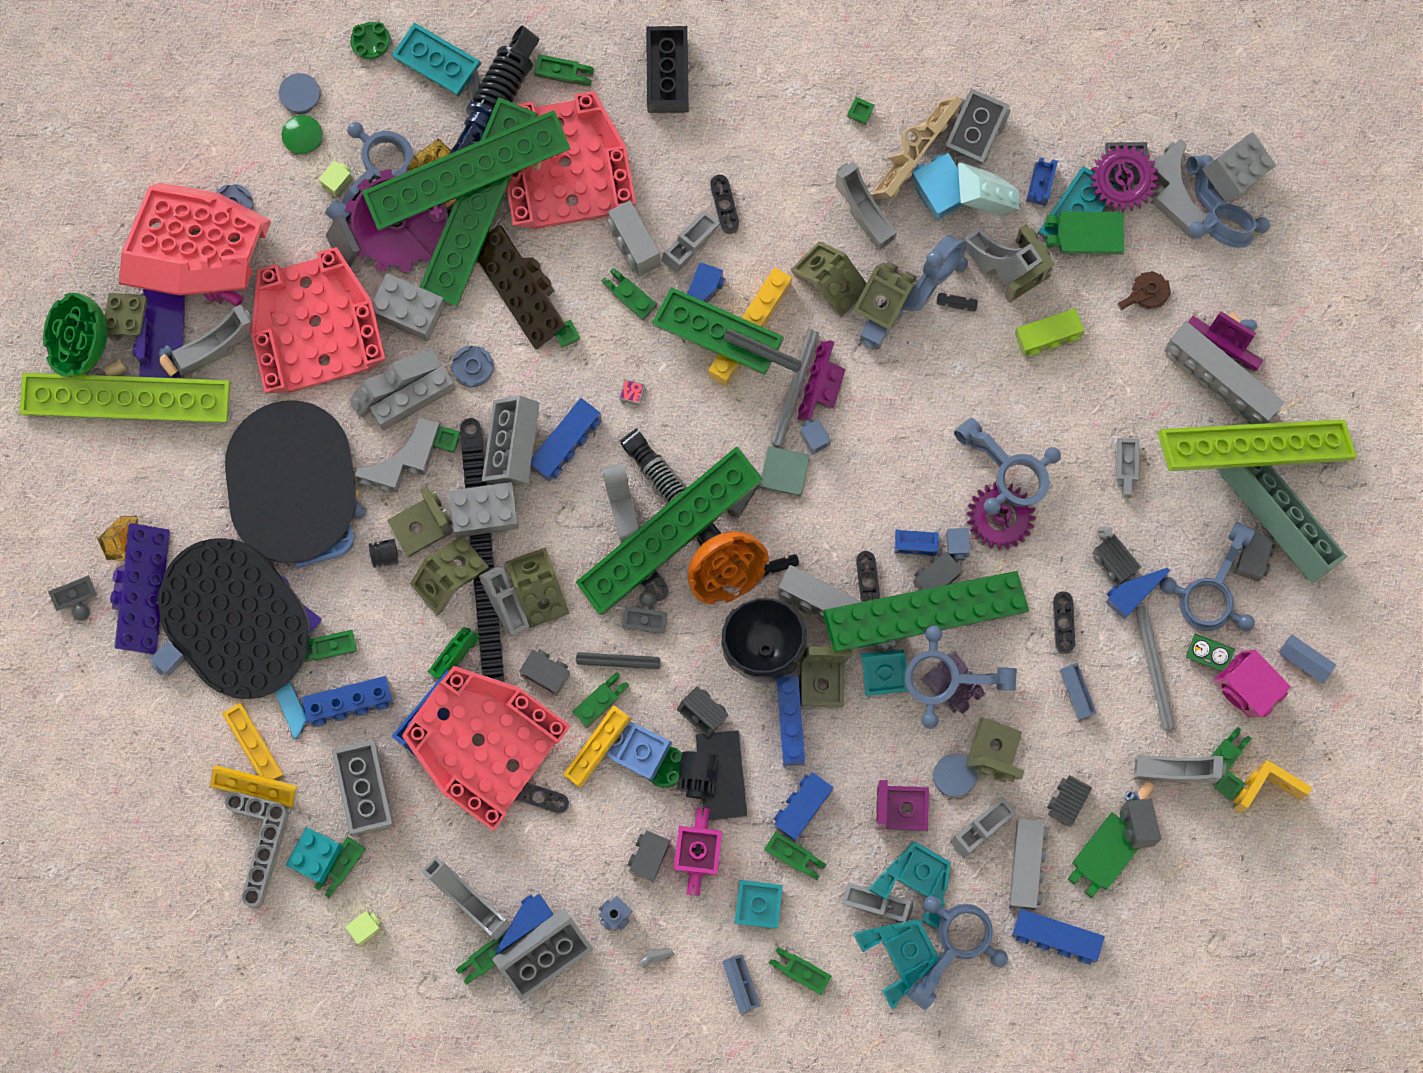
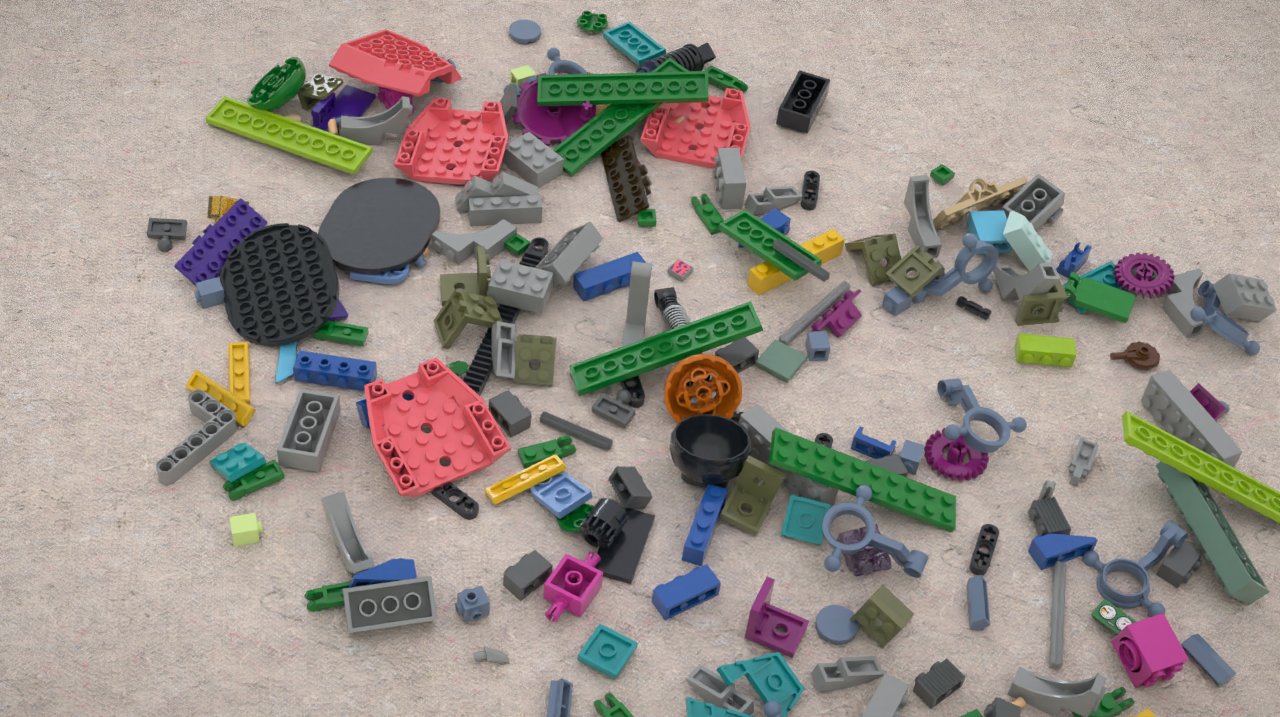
camera: 15 degrees right, 30 degrees down
green dish [281,115,322,155] -> none
black piece [369,539,399,568] -> none
sand blue tile [452,346,494,387] -> none
green hinge [764,831,826,880] -> none

